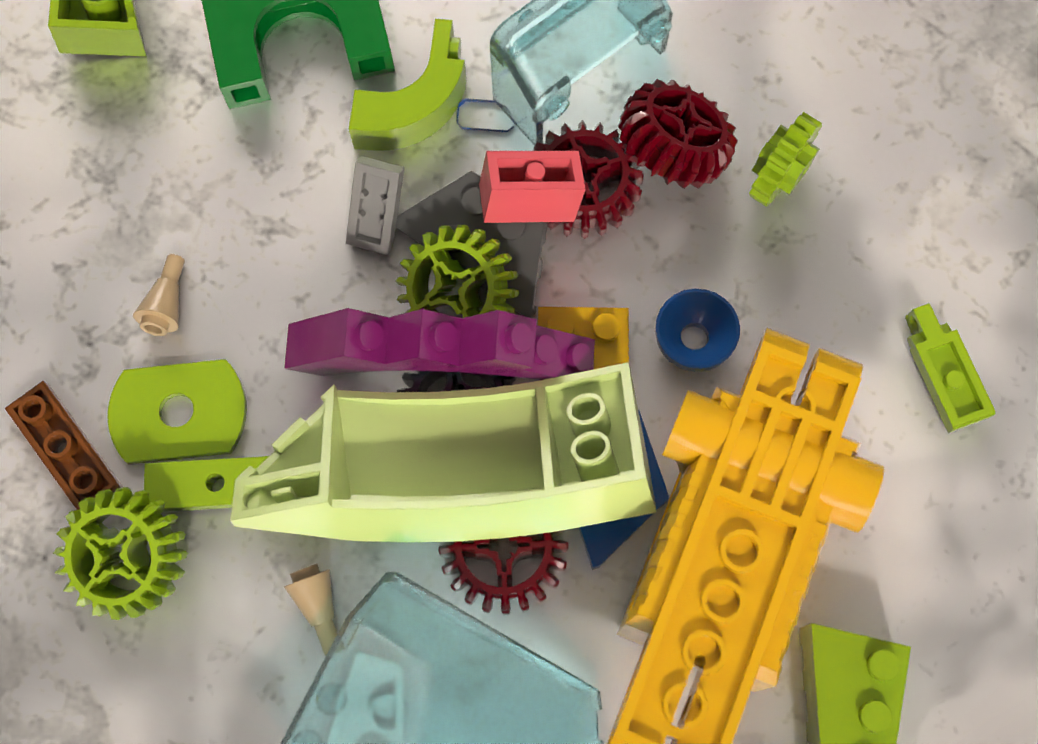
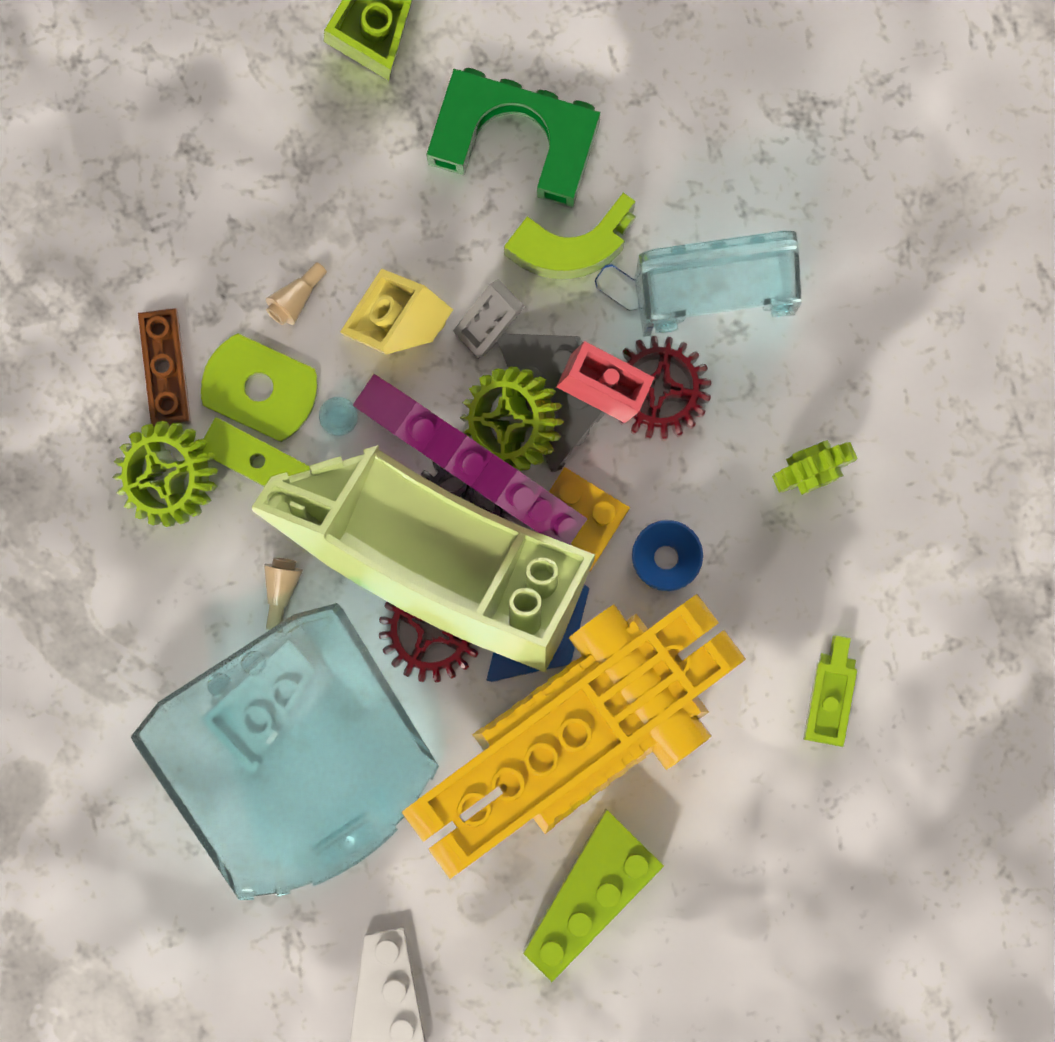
camera: 30 degrees right, 10 degrees up
dark red gear [618,79,738,189] -> none
none -> clear light blue plate [319,397,358,436]
none -> light yellow slope [340,269,453,354]

